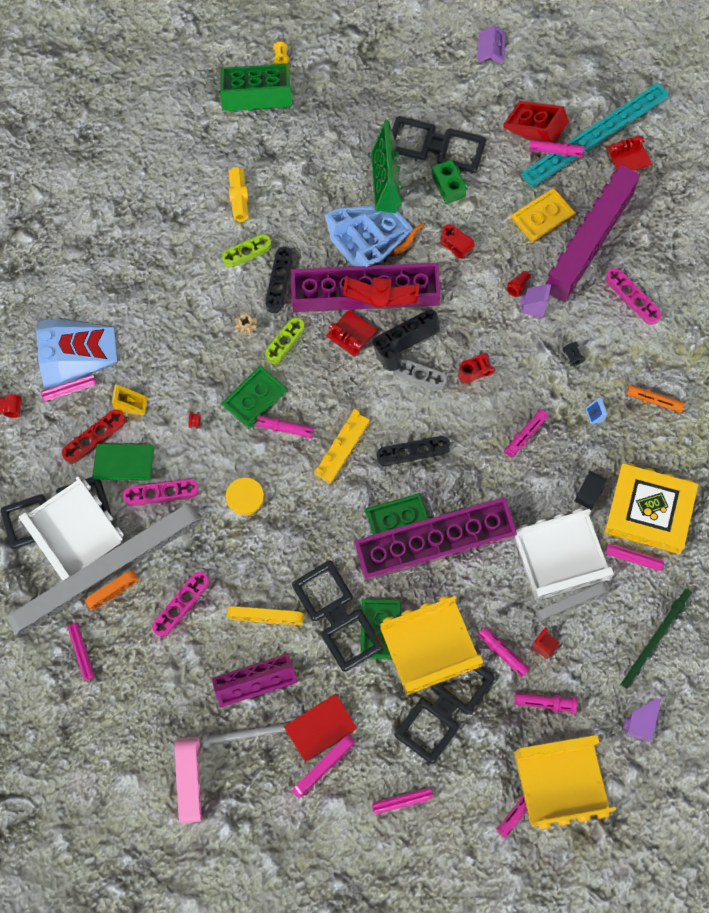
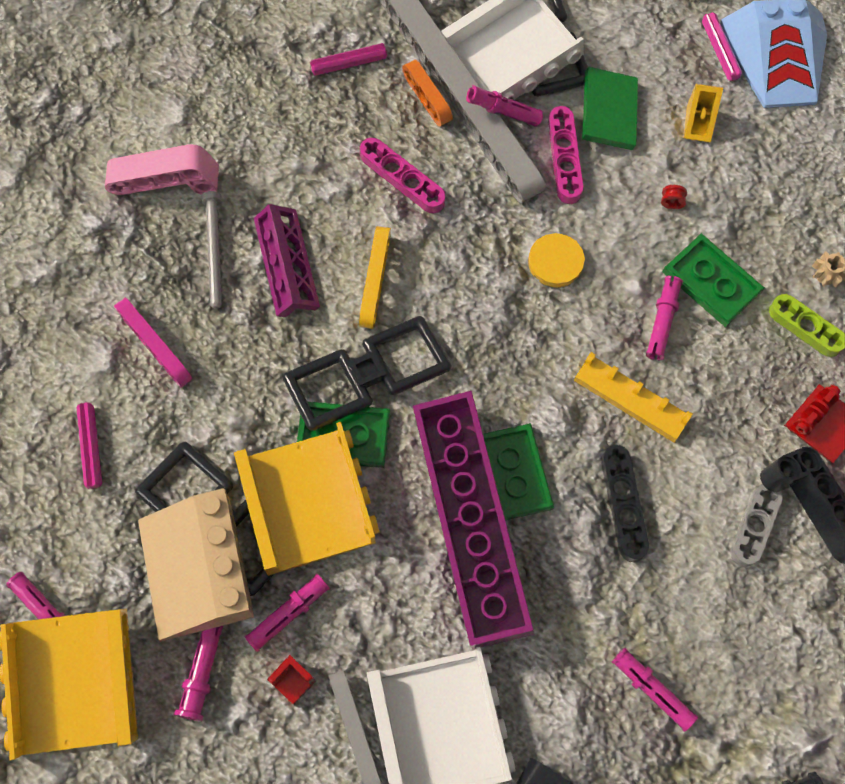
camera: 90 degrees right, 0 degrees up
red beam [62,409,125,464] -> none
red tile [283,693,357,762] -> none
red piece [458,353,496,383] -> none
none -> tan slope [138,488,254,642]
none -> dark pink pin [466,85,543,127]

